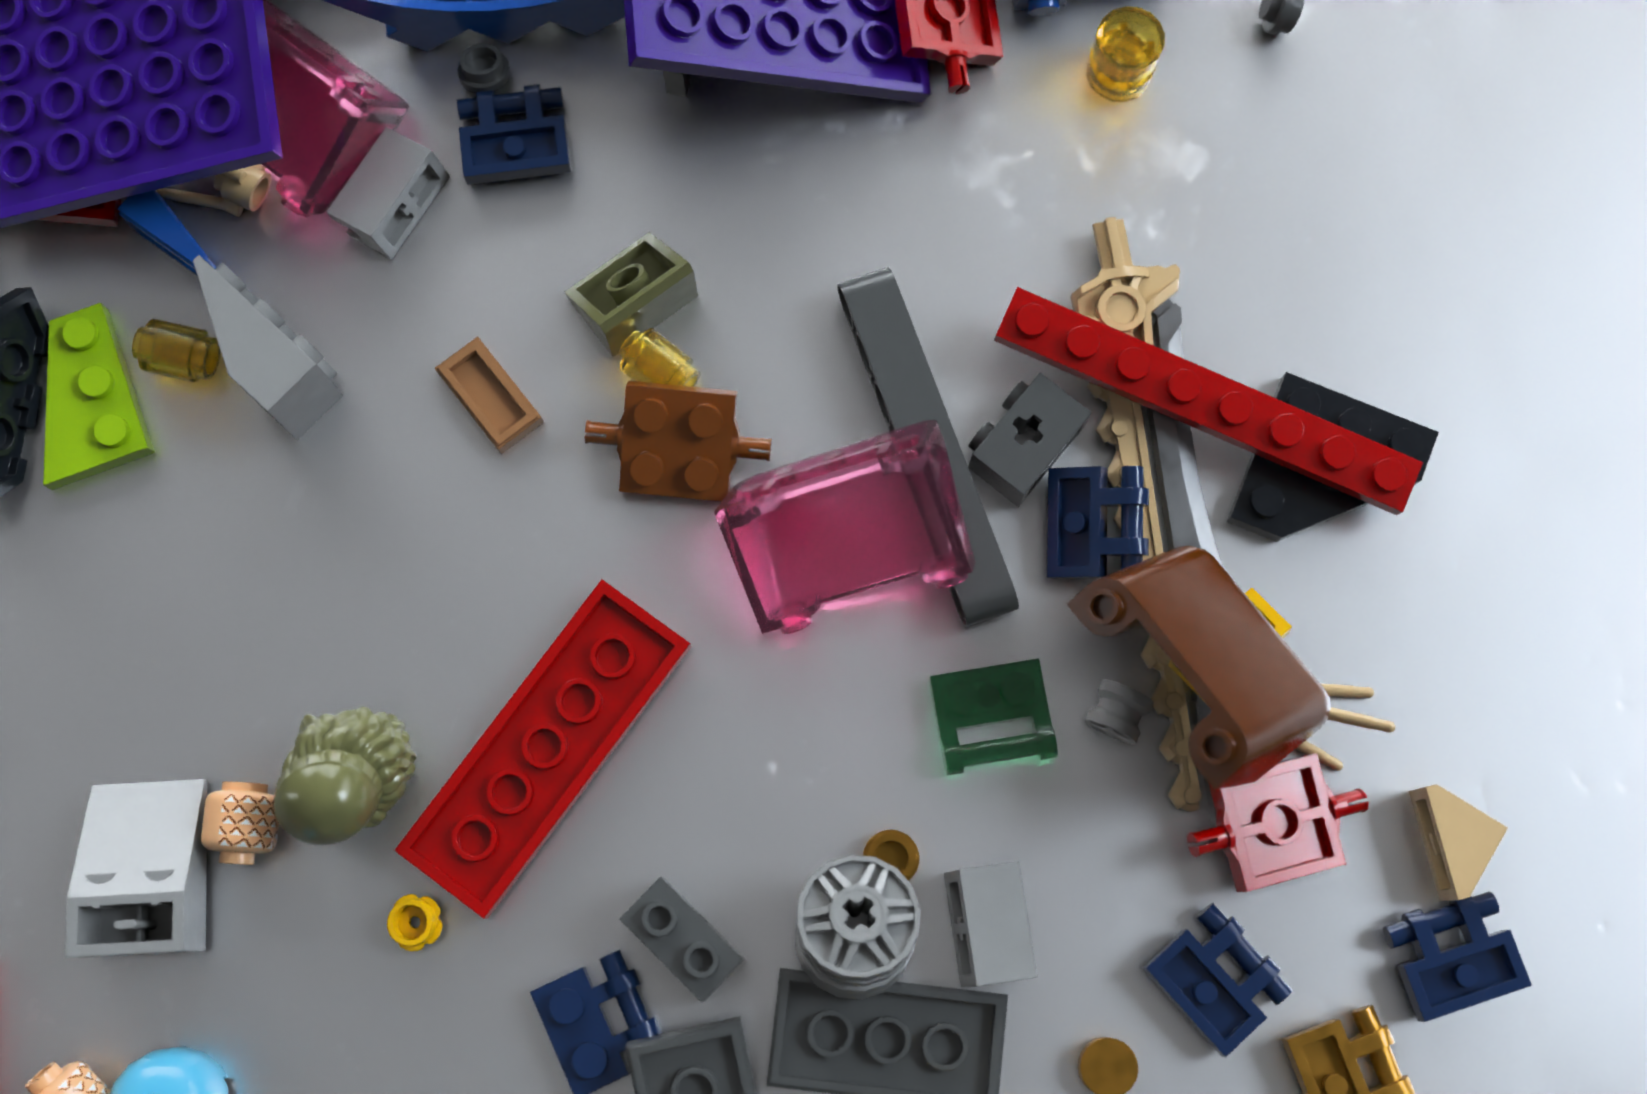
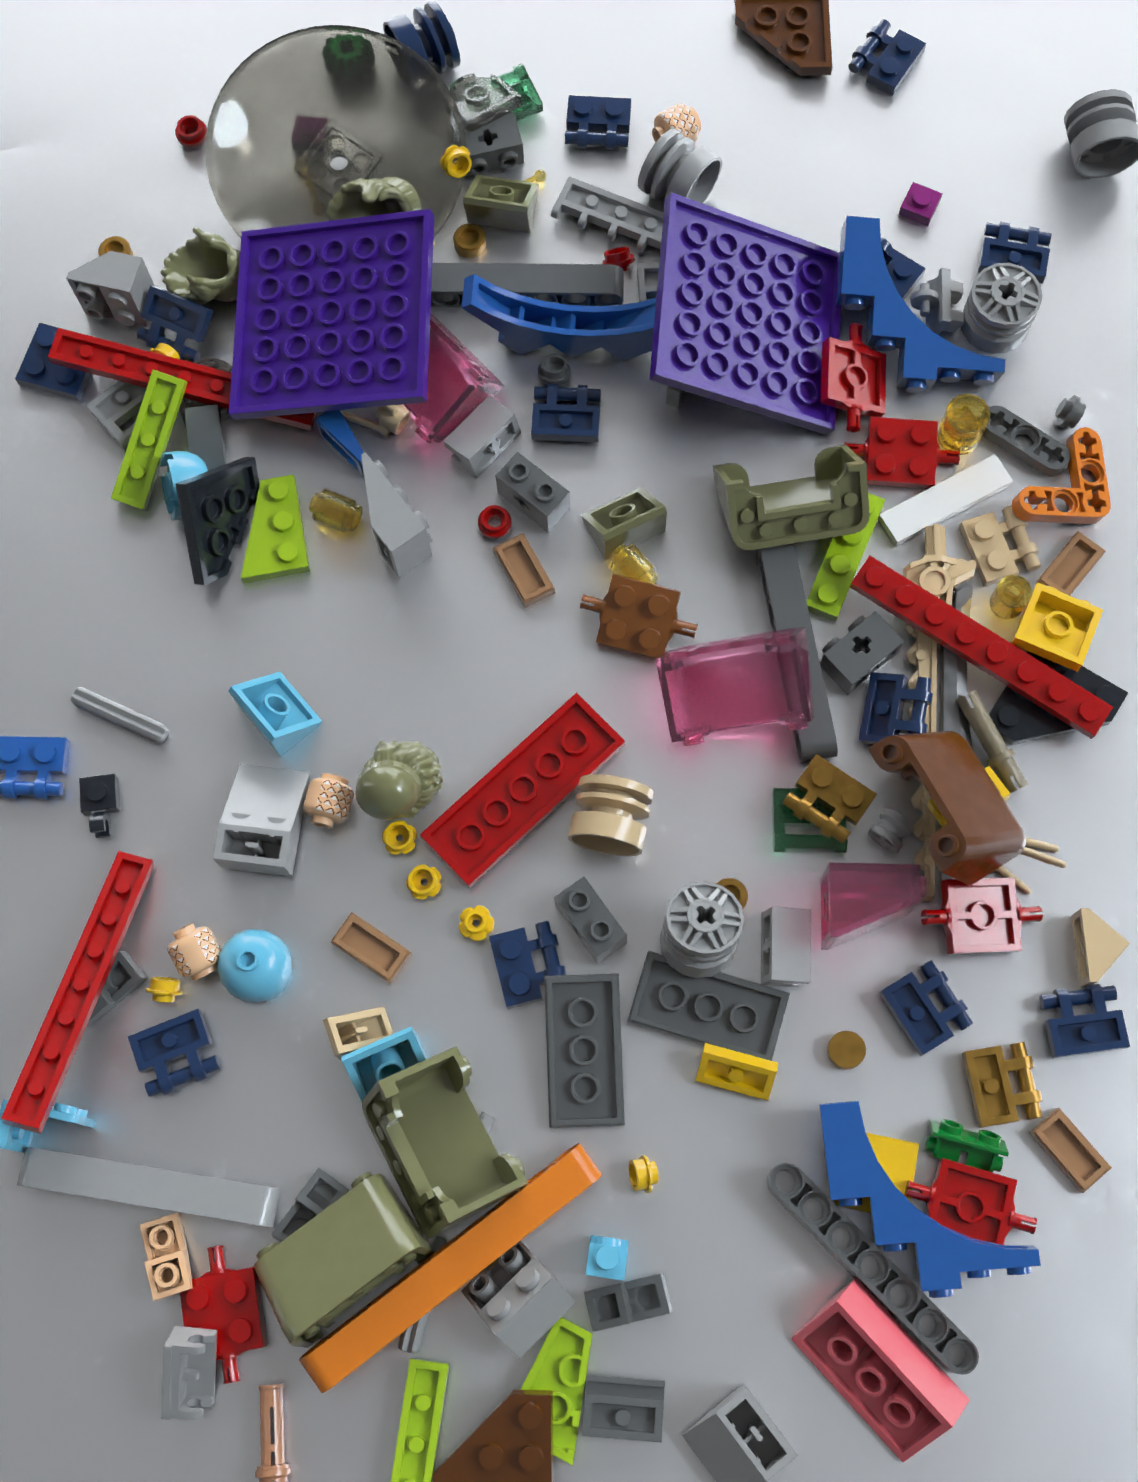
camera: 15 degrees right, 5 degrees down
none -> medium azure slope [228,672,323,757]
none -> medium nougat tile [331,912,412,984]
none -> yellow plate [382,820,417,855]
none -> yellow plate [458,905,494,941]
none -> red plate [478,505,512,539]
none -> dark grey brick [495,452,570,533]
none -> tan wheel [568,774,654,856]
none -> olive windscreen [713,445,870,550]
none -> pearl gold plate [782,754,877,844]
none -> lime plate [806,493,886,622]
none -> clear pink slope [820,862,926,950]
none -> red plate [844,416,960,489]
none -> white tile [878,454,1013,547]
none -> dark tan pin [956,690,1029,793]
none -> tan plate [959,505,1041,587]
none -> dark grey beam [979,406,1070,477]
none -> clear yellow brick [989,575,1032,619]
none -> orange beam [1012,427,1111,524]
none -> yellow plate [1012,583,1103,672]
none -> medium nougat tile [1035,531,1106,596]

